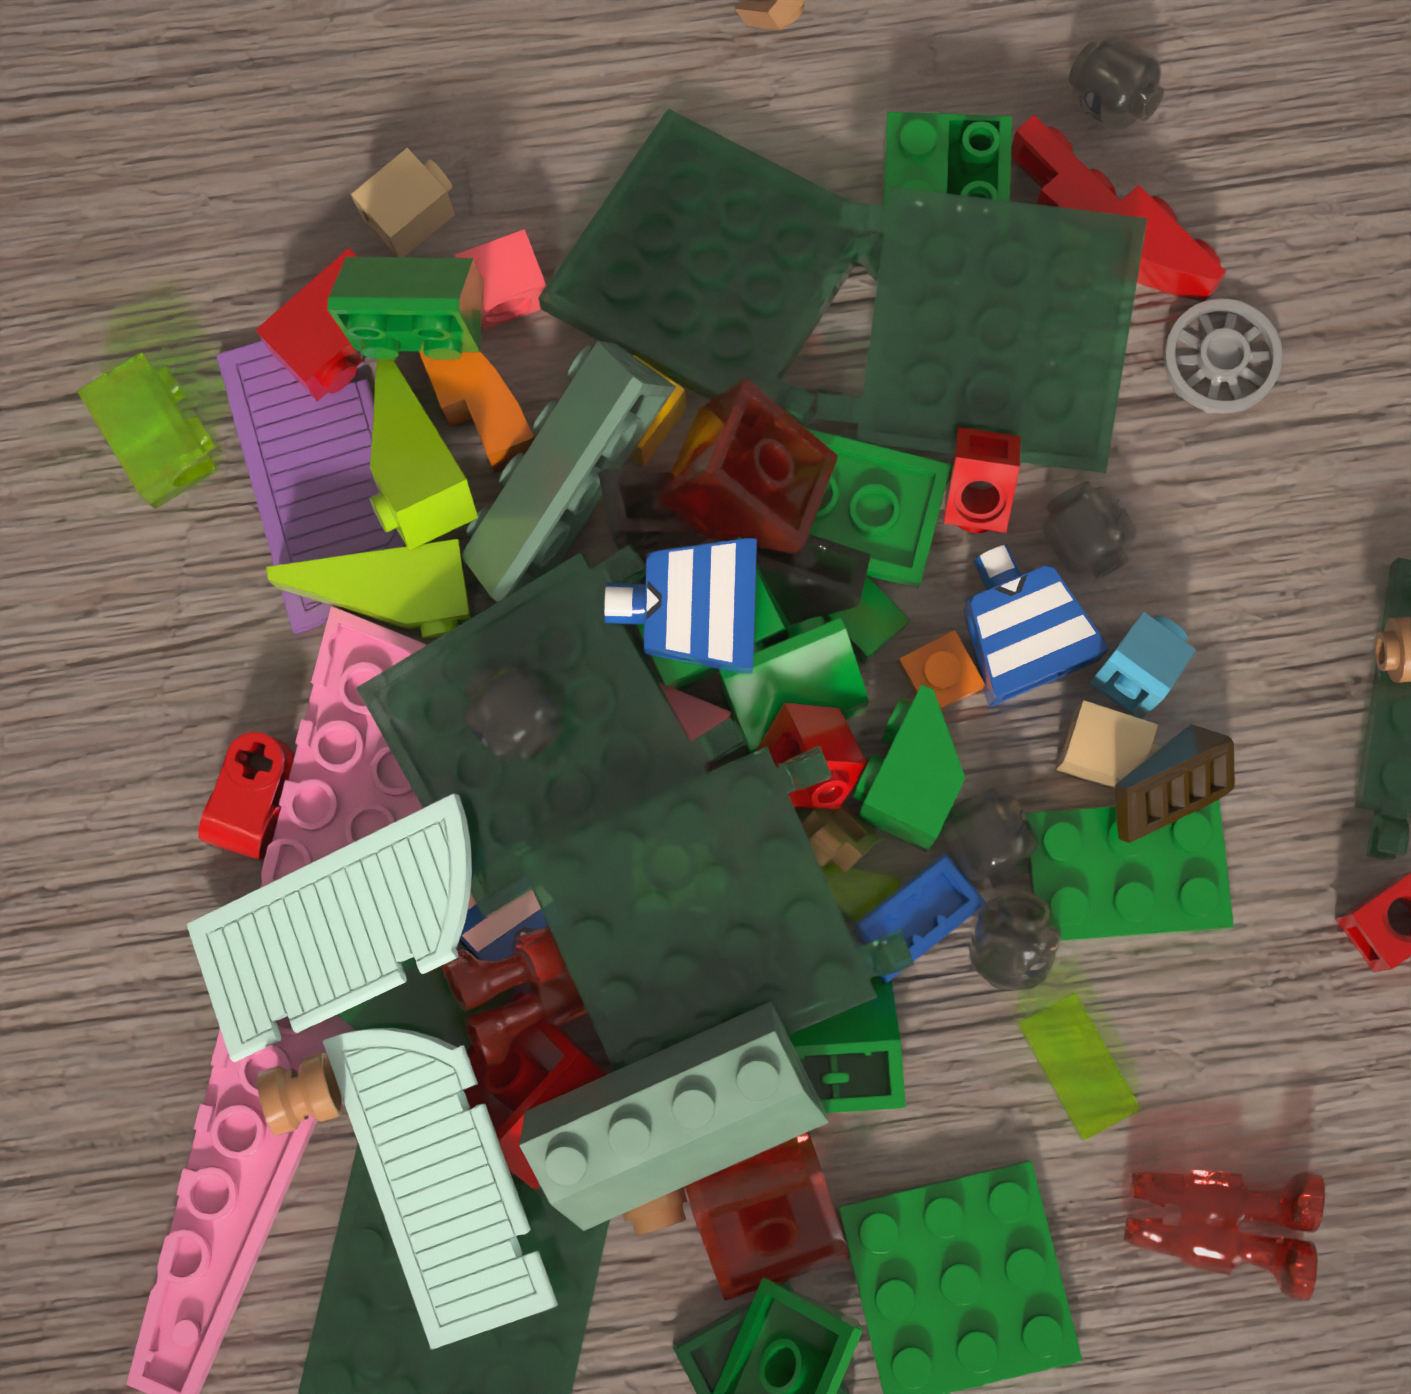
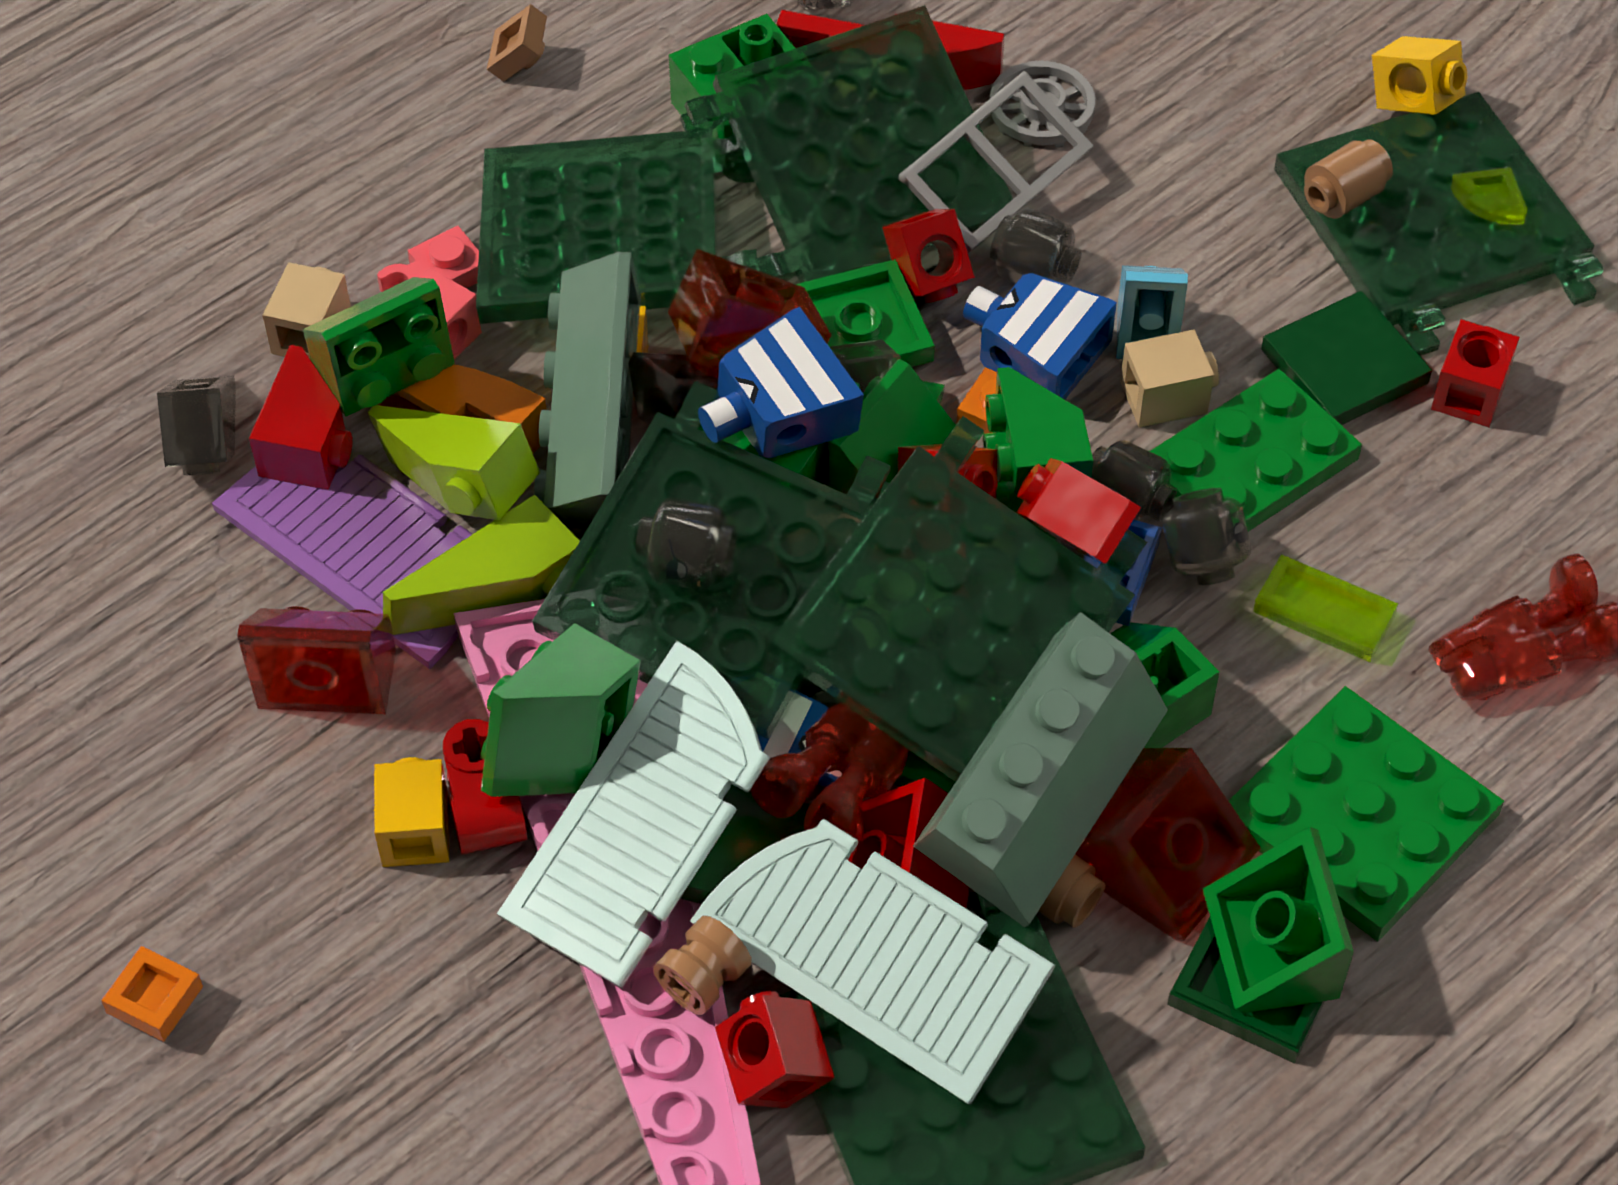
camera: 40 degrees left, 25 degrees down
clear neon green brick [77,352,218,509] -> none
dark brown slope [1115,724,1235,843] -> none
none -> clear smoke slope [157,375,236,476]
none -> clear red slope [237,606,396,715]
none -> yellow brick [374,757,450,867]
none -> coral plate [377,225,490,292]
none -> green slope [481,623,641,797]
none -> red brick [715,991,835,1109]
none -> light grey window [899,71,1094,253]
none -> red slope [1016,458,1141,564]
none -> dark green tile [1261,290,1432,425]

